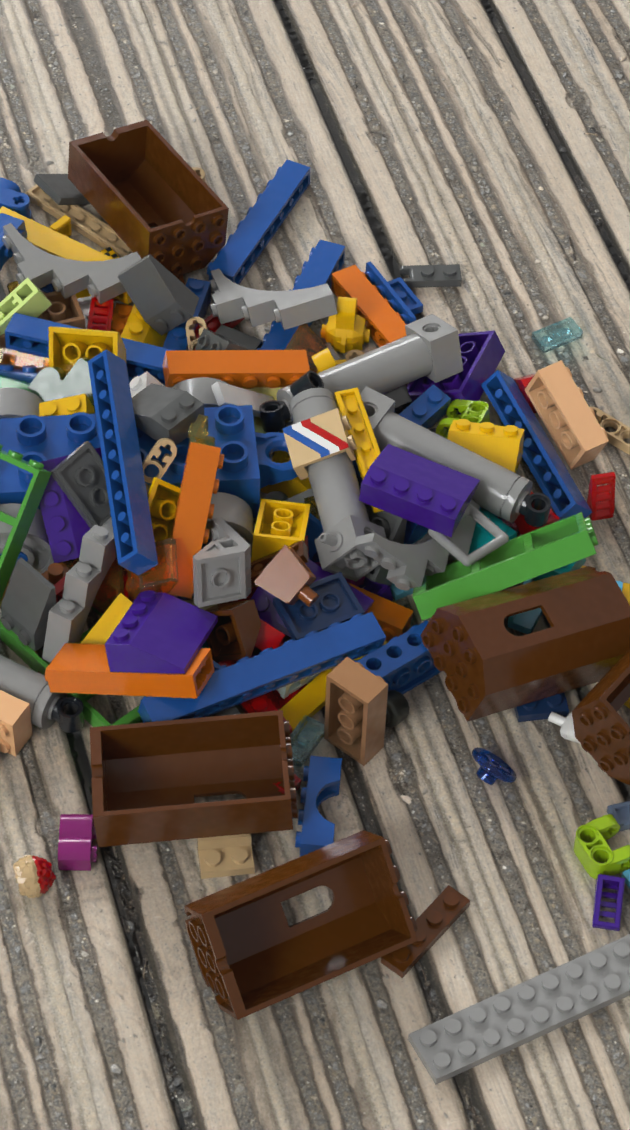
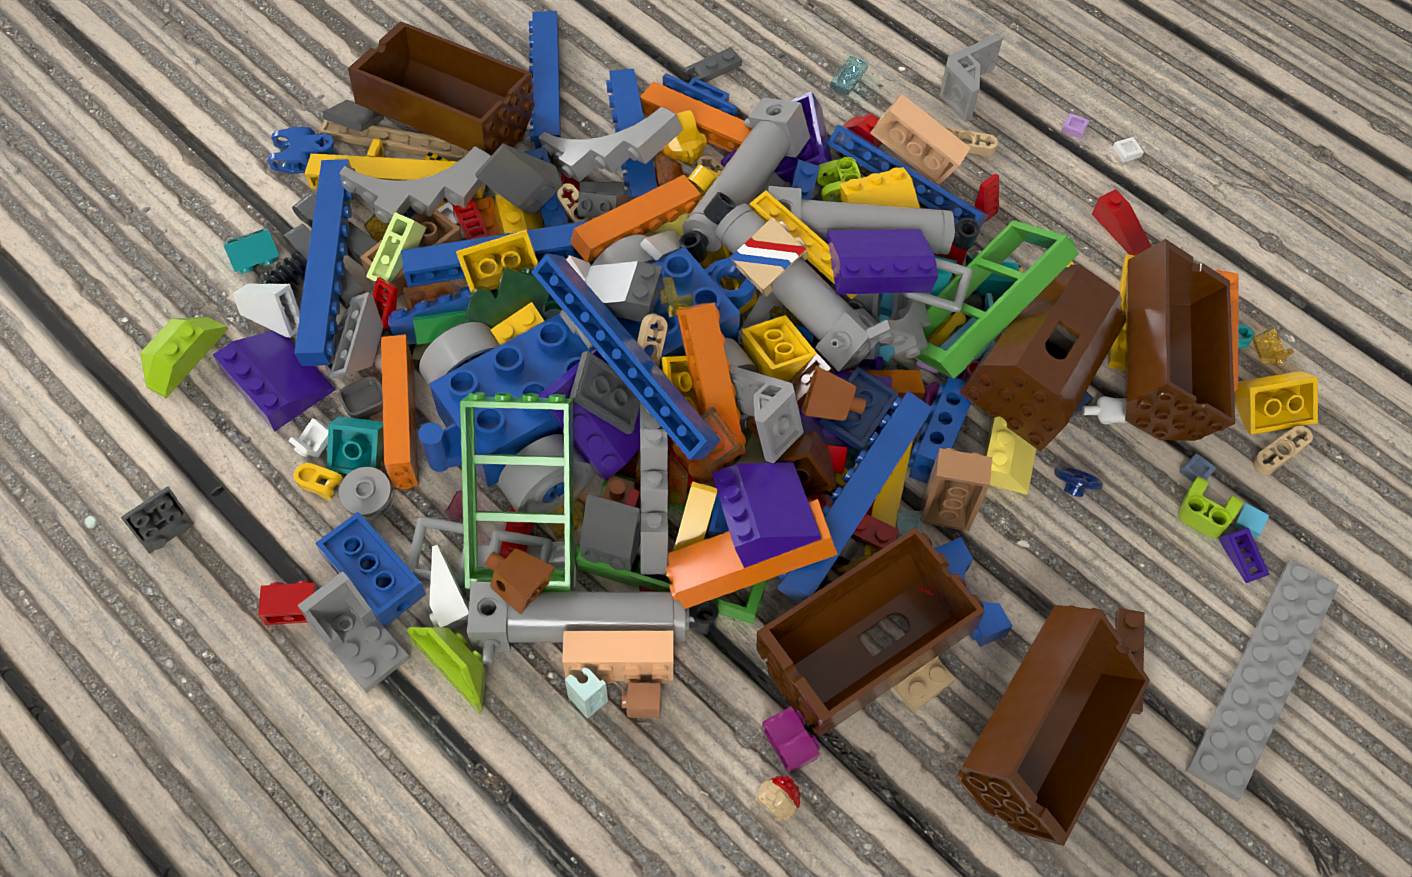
camera: 30 degrees left, 10 degrees up
none -> light yellow slope [984,417,1036,494]

